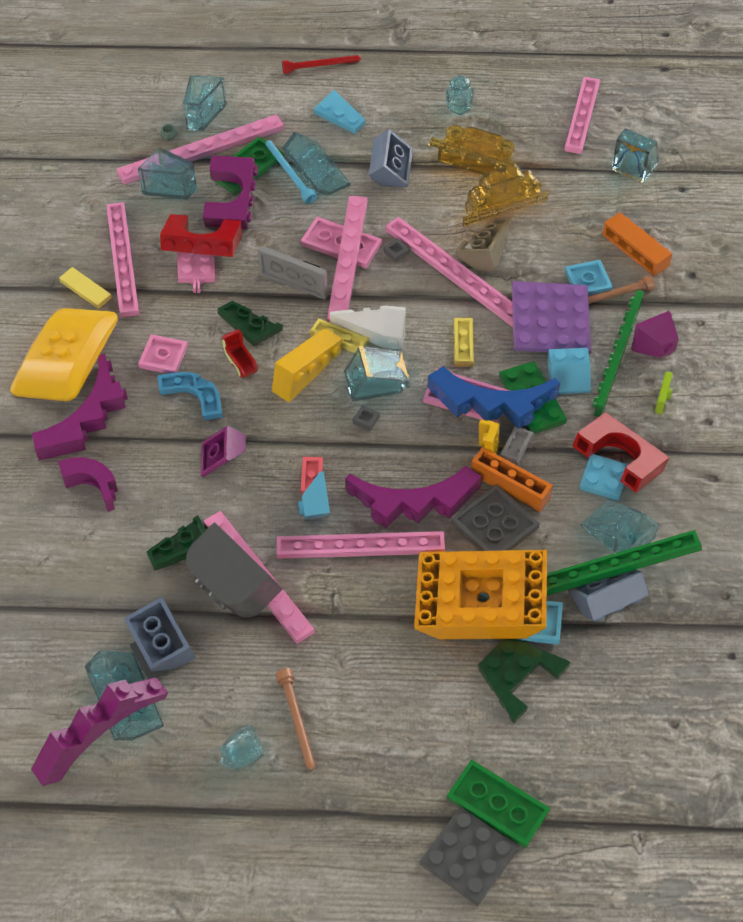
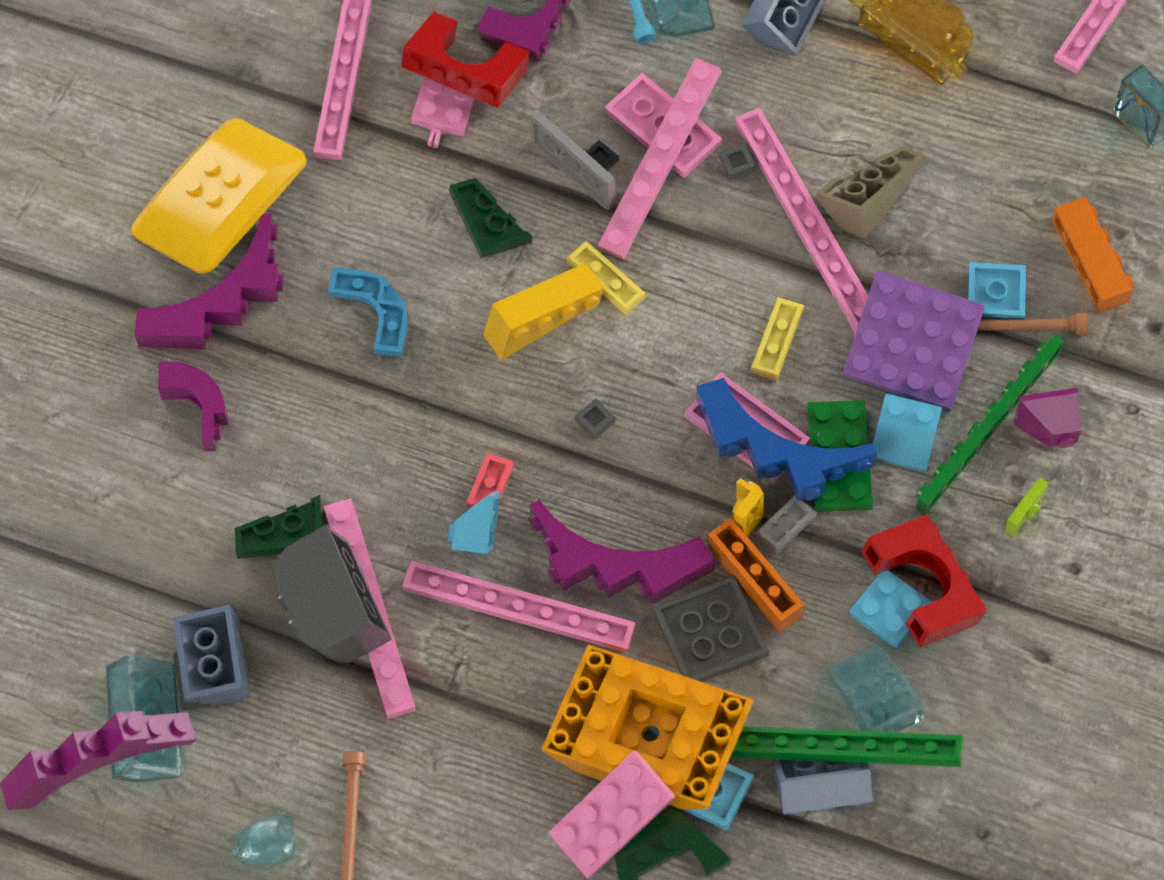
camera: 20 degrees right, 10 degrees up
light yellow tile [59,267,112,309] -> none
bright pink plate [138,334,188,374] -> none
magenta slope [200,426,246,477] -> none
red animal [221,329,258,378] -> none
white wedge [329,306,406,350] -> none
clear light blue slope [344,346,409,401] -> none
clear yellow brick [462,164,549,227] -> none
none -> bright pink plate [548,751,676,879]

